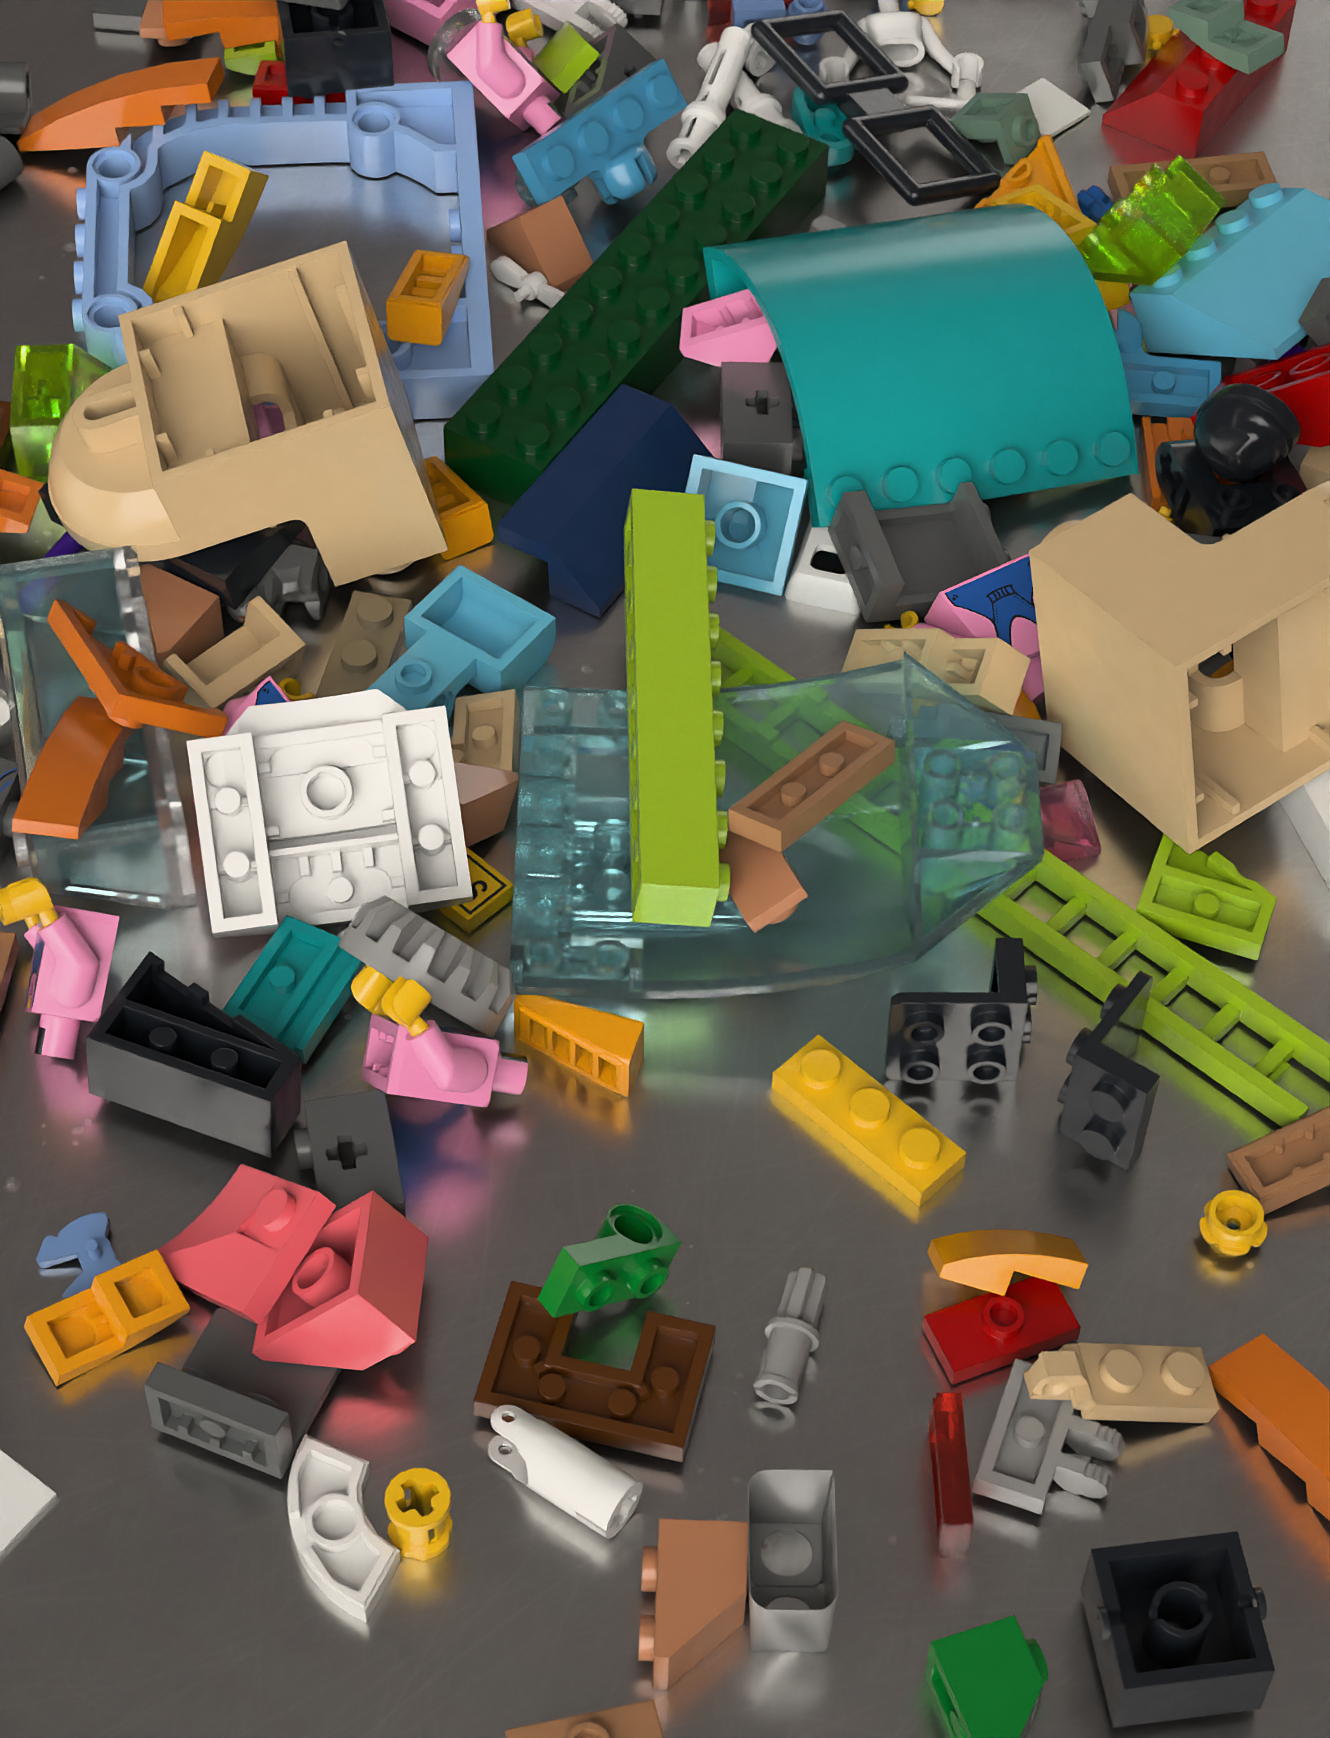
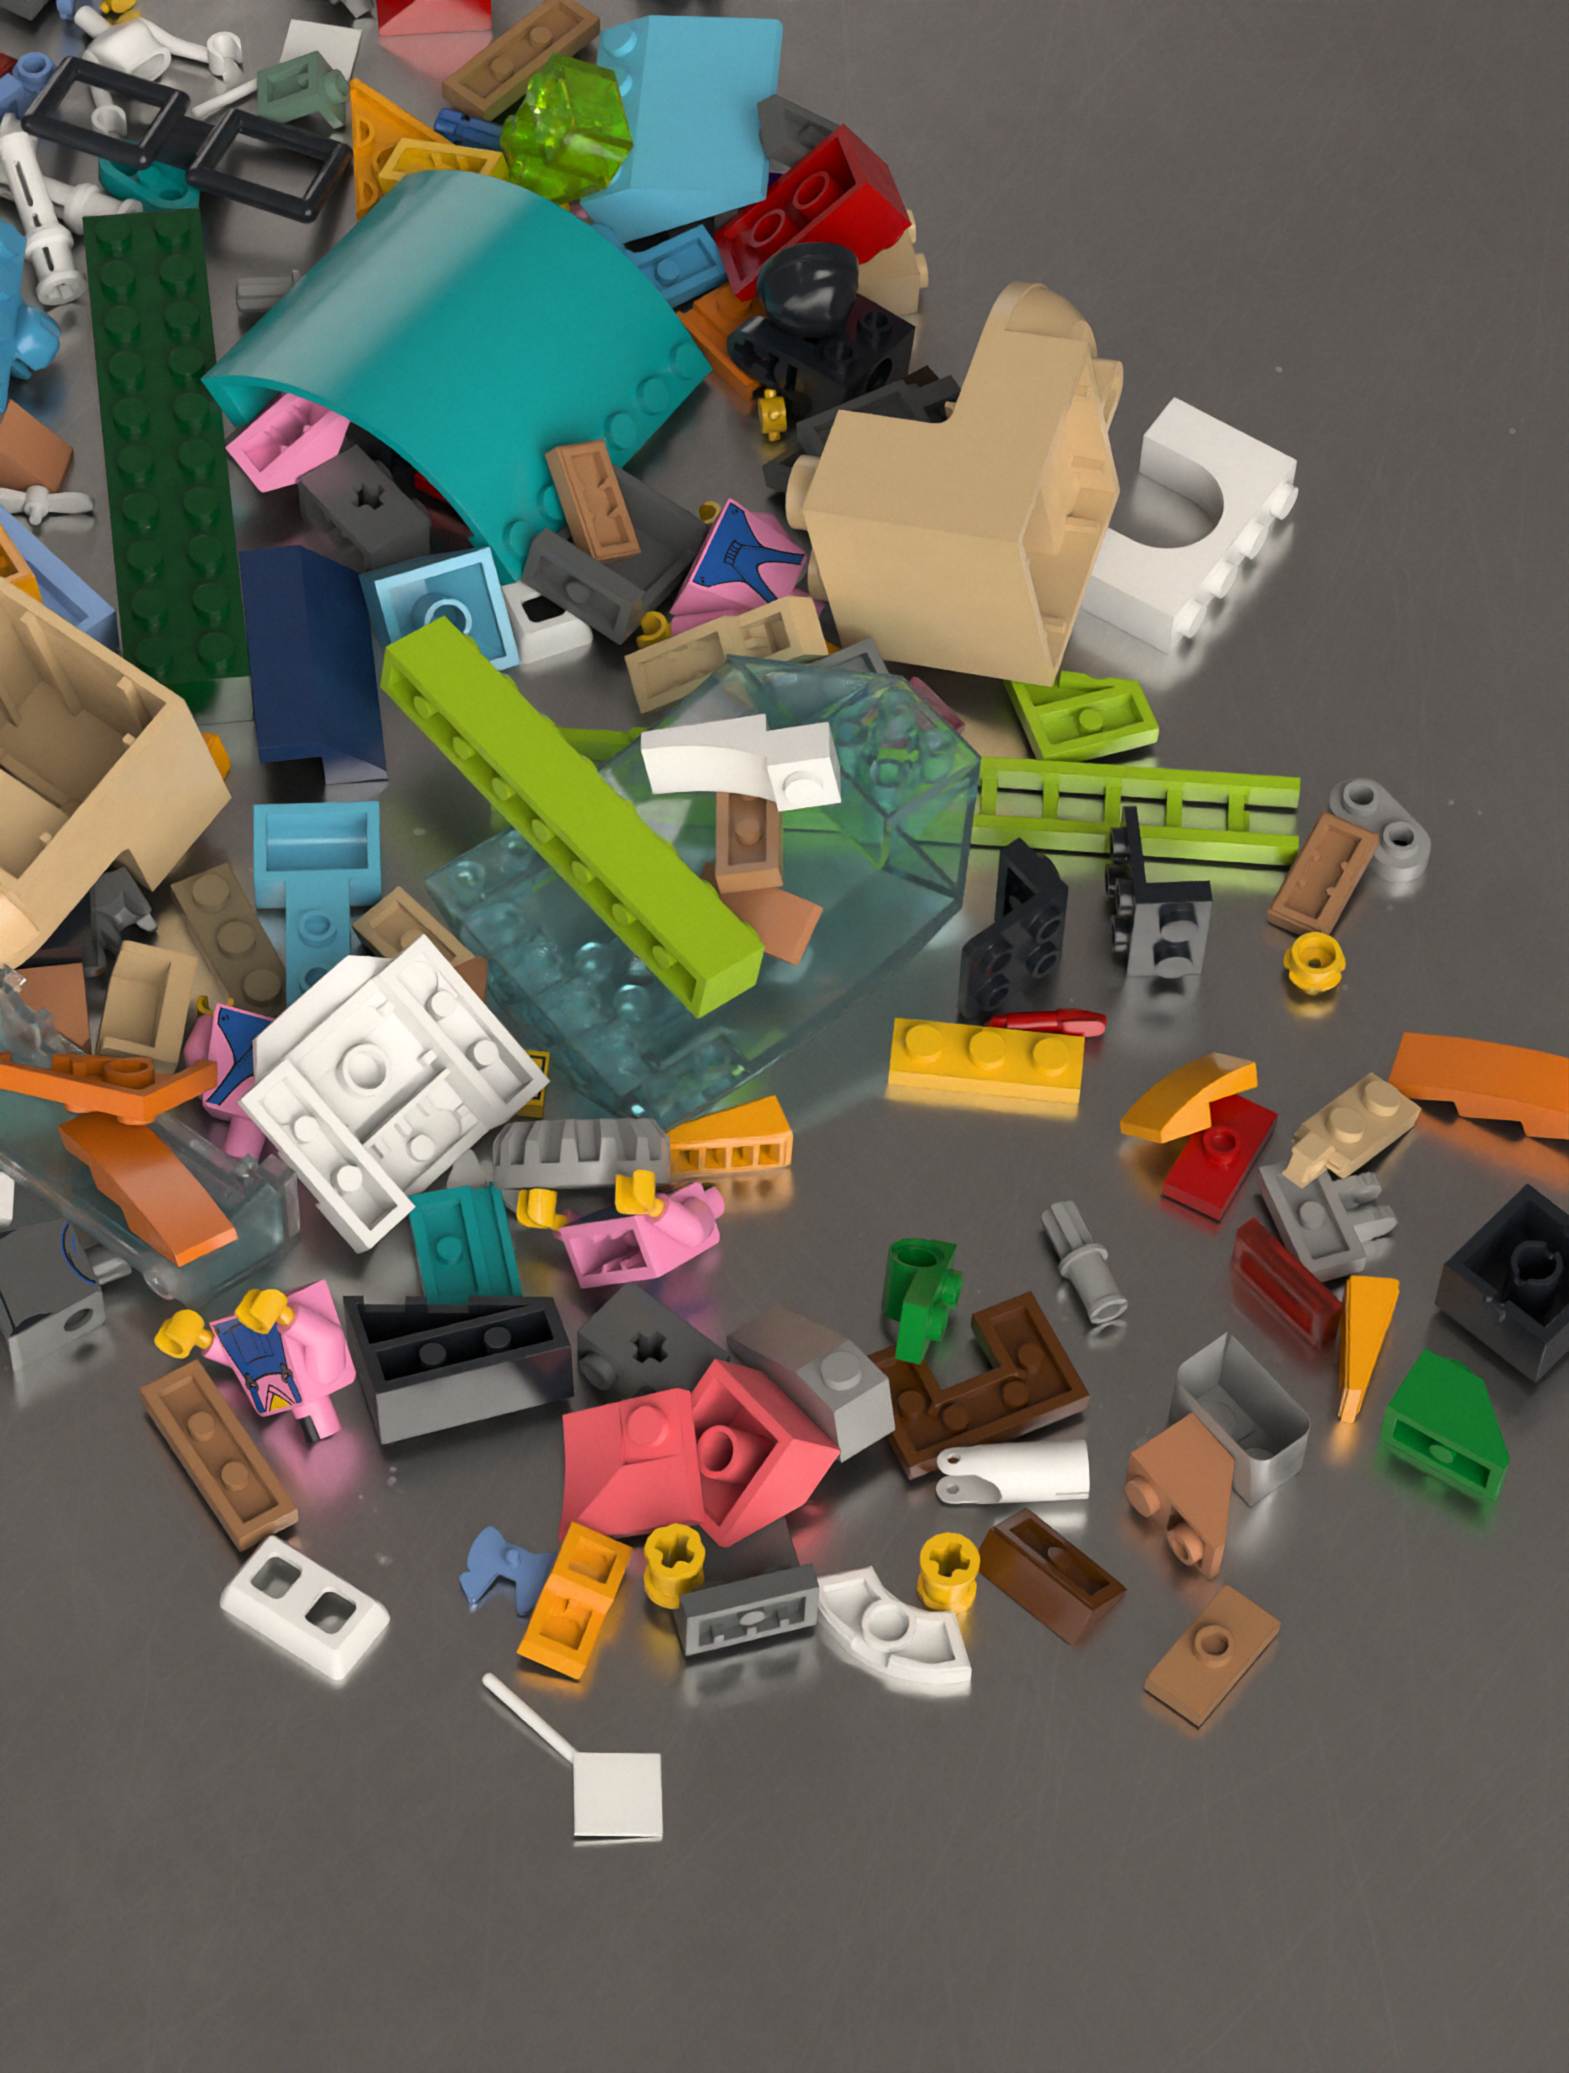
camera: 40 degrees left, 5 degrees up
none -> medium nougat plate [545,439,641,564]
none -> white slope [641,714,841,812]
none -> yellow bush [643,1523,706,1609]
none -> light grey slope [726,1304,895,1463]
none -> reddish brown slope [978,1508,1127,1644]
none -> red piece [985,1008,1107,1037]
none -> light orange slope [1338,1275,1400,1423]

